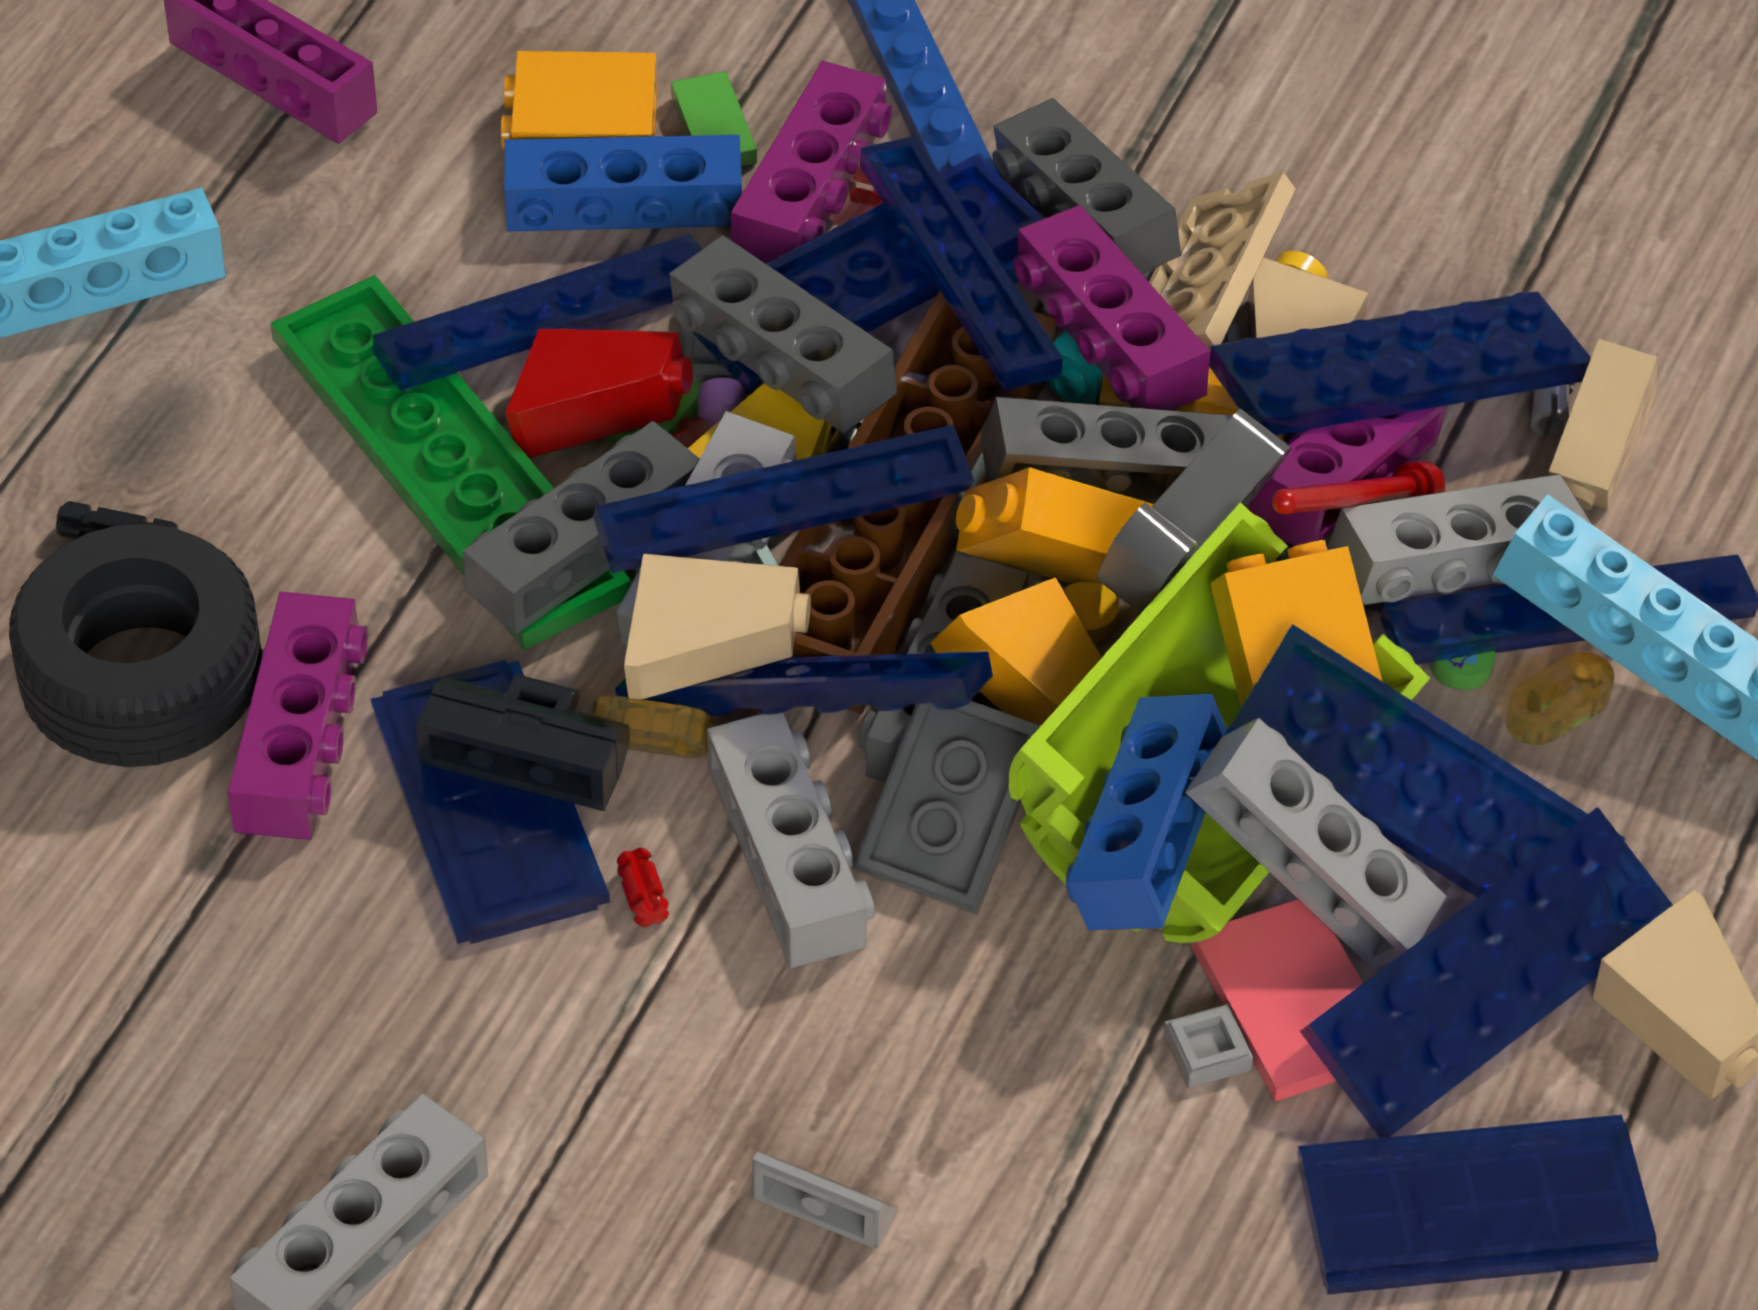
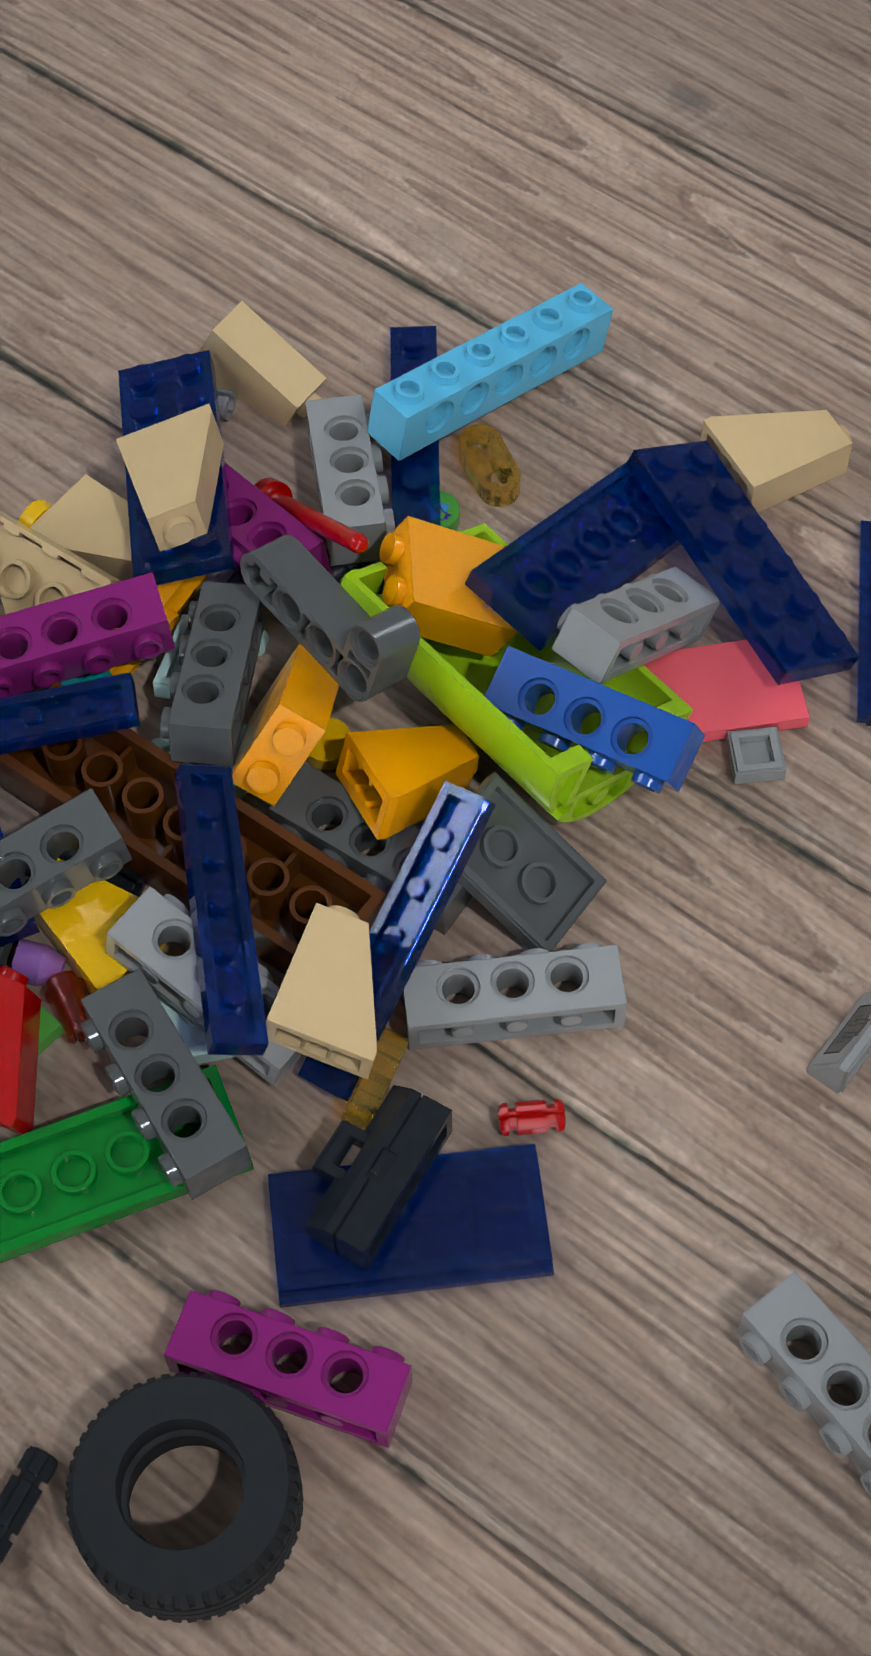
camera: 75 degrees left, 10 degrees up
none -> tan slope [116,404,224,553]

